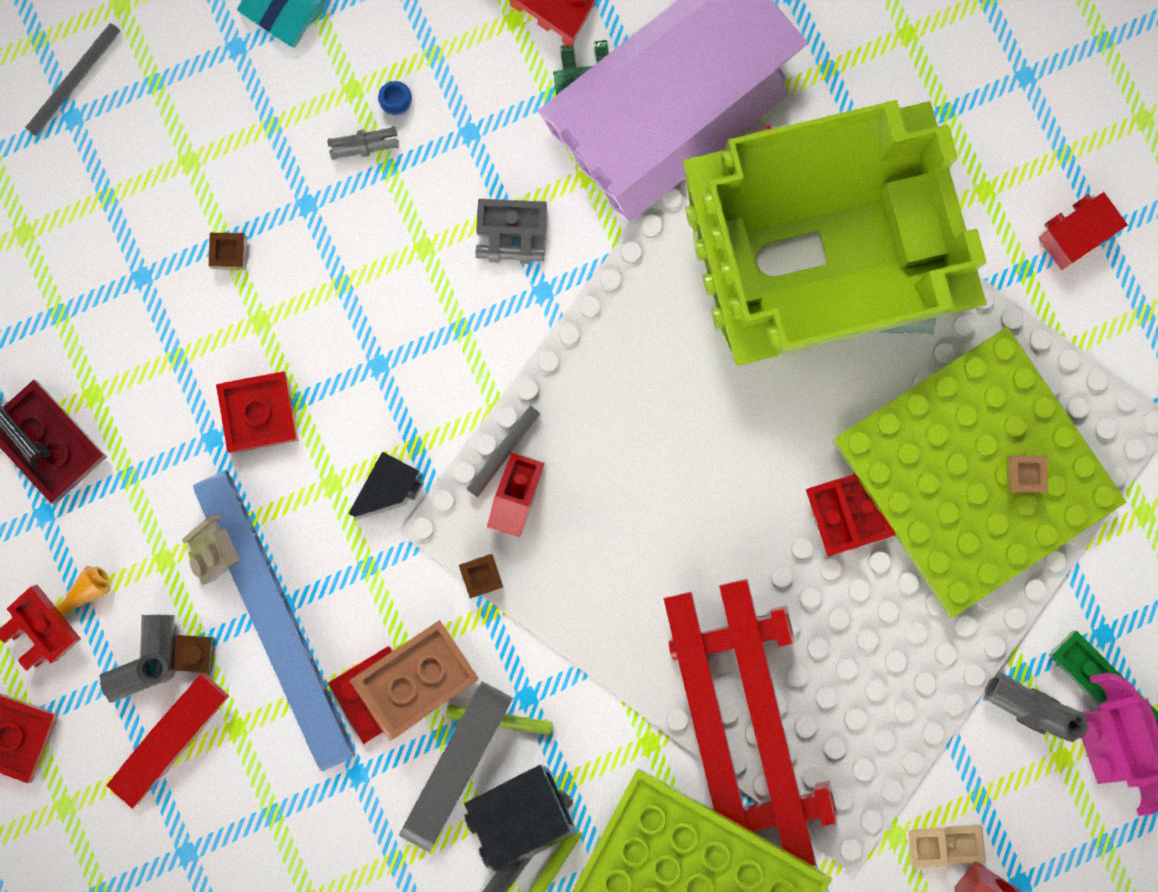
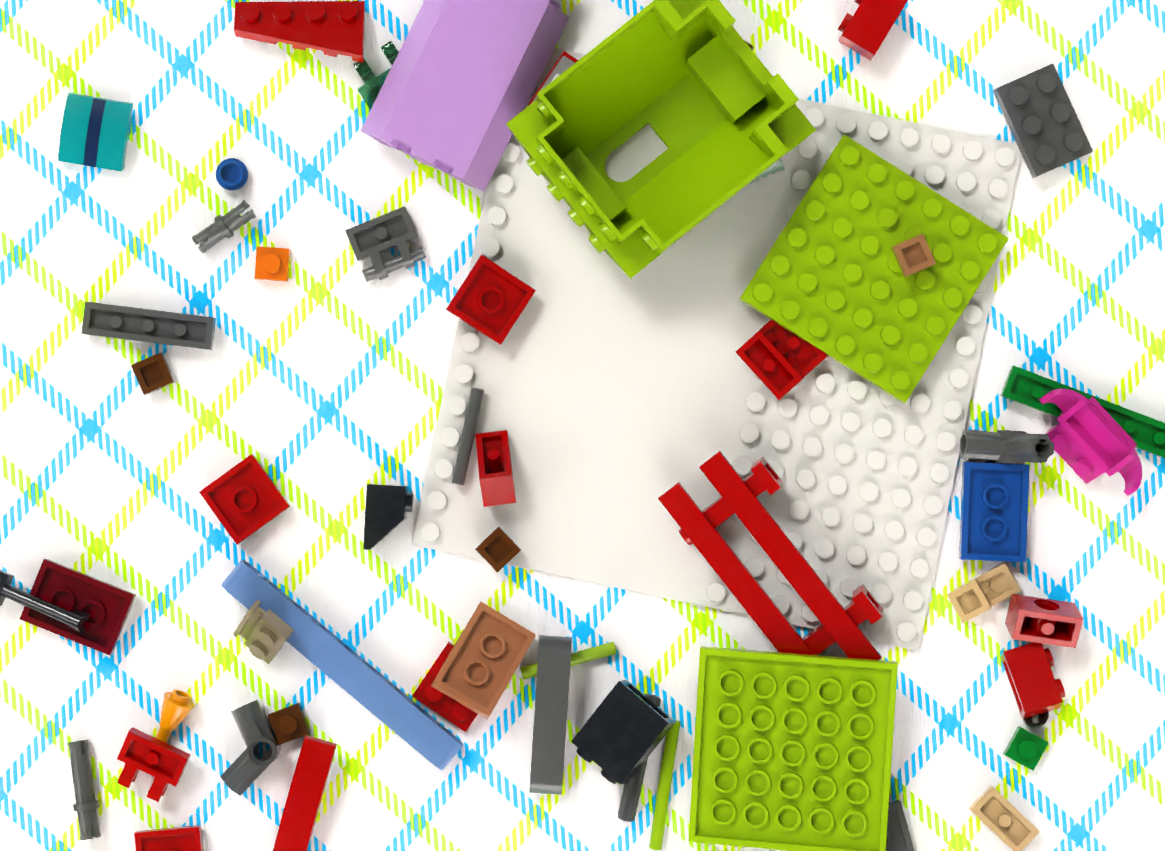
camera: 20 degrees left, 5 degrees up
none -> dark grey plate [81,301,216,350]
none -> orange plate [254,246,291,282]
none -> red plate [445,254,536,345]
none -> blue plate [959,462,1030,562]

